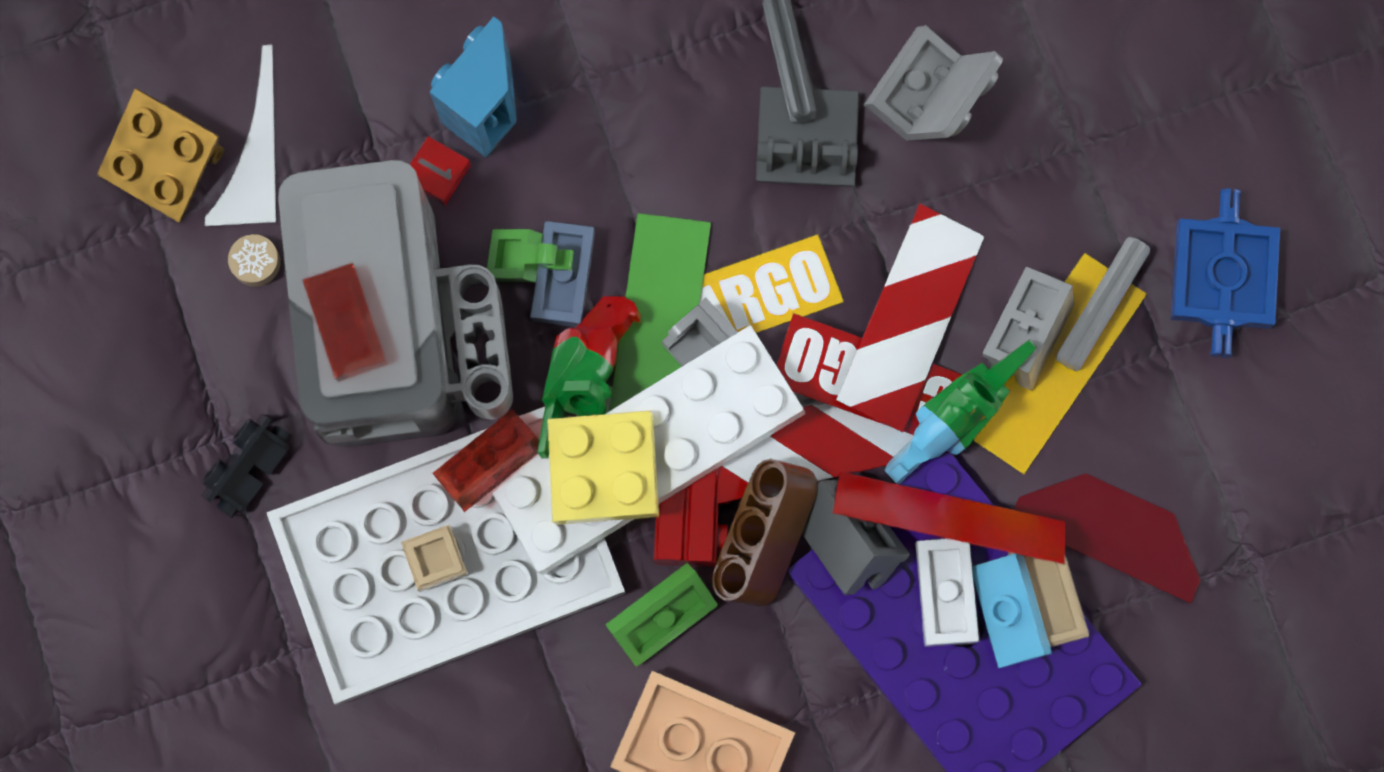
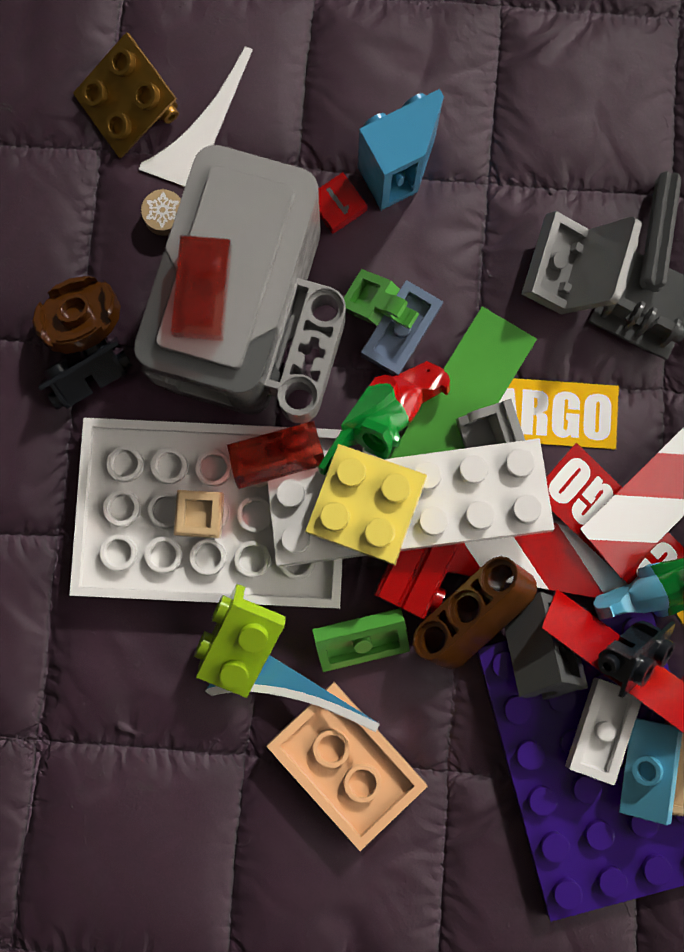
camera: 20 degrees right, 5 degrees up
none -> reddish brown tile [32,276,121,354]
none -> lime bracket [194,584,286,698]
none -> sticker [205,655,380,732]
none -> light grey bracket [522,211,642,314]
none -> black hinge [598,621,676,698]

